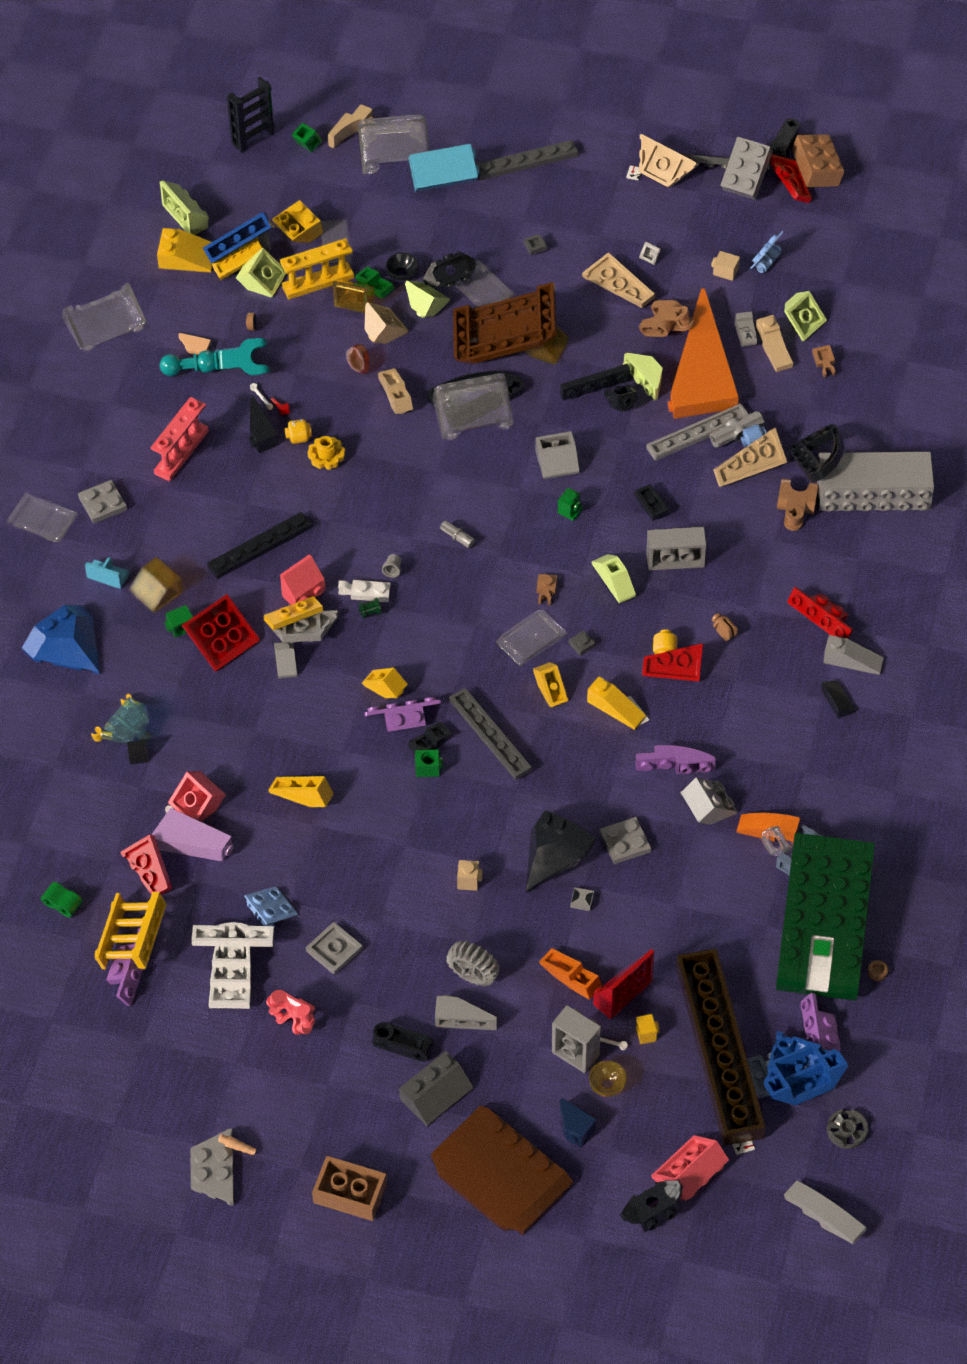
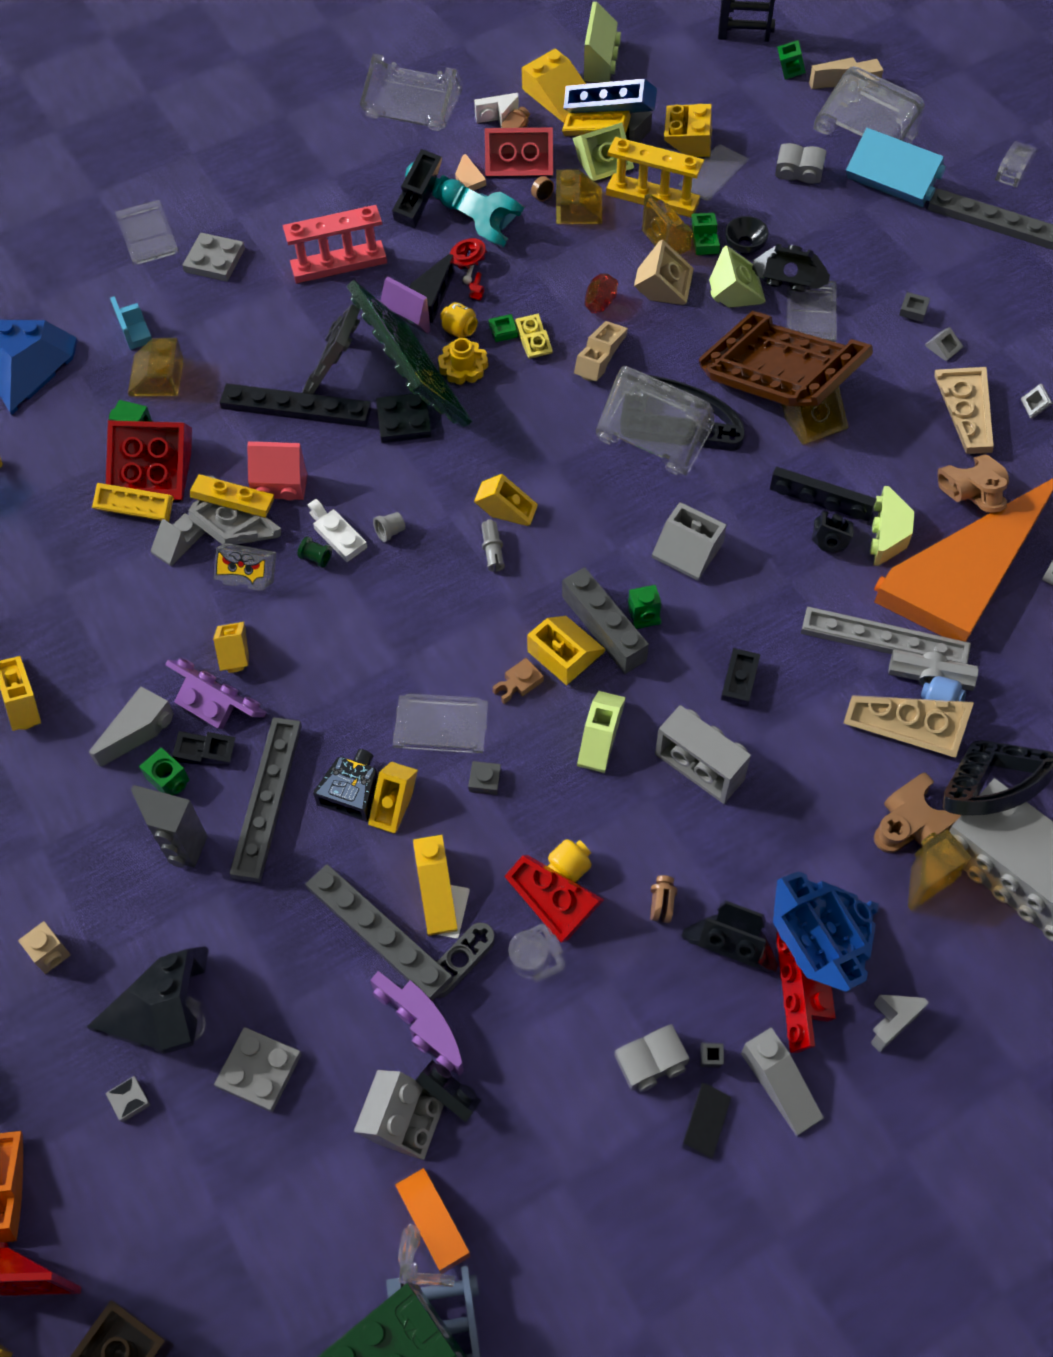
camera: 45 degrees right, 5 degrees up
none -> light grey slope [89,687,174,767]
none -> yellow plate [92,483,174,522]
none -> dark grey slope [131,785,208,868]
none -> clear brick [213,543,276,591]
none -> dark grey wing [302,304,360,394]
none -> dark grey plate [305,864,453,1001]
none -> torso [313,749,378,822]
none -> plate [347,280,473,427]
none -> black plate [376,392,431,443]
none -> medium lavender slope [380,277,430,334]
none -> black slope [392,149,442,229]
none -> black plate [415,1060,482,1122]
none -> dark grey beam [436,923,495,998]
none -> red gear [450,238,487,269]
none -> white slope [474,93,519,128]
none -> yellow slope [474,474,538,526]
none -> coral slope [485,127,553,176]
none -> green tile [488,314,518,343]
none -> medium nougat arm [501,107,530,128]
none -> clear piece [508,924,565,982]
none -> light yellow slope [515,313,553,359]
none -> yellow slope [527,616,605,686]
none -> clear yellow slope [556,169,602,224]
none -> dark grey brick [562,567,649,674]
none -> light grey brick [614,1024,689,1092]
none -> black piece [681,900,778,974]
none -> dark grey piece [700,1042,724,1068]
none -> blue wedge [773,871,879,992]
none -> light grey brick [775,143,826,184]
none -> light grey slope [871,995,929,1052]
none -> clear yellow slope [908,829,972,911]
none -> light grey slope [925,327,963,361]
none -> clear slope [995,141,1038,187]

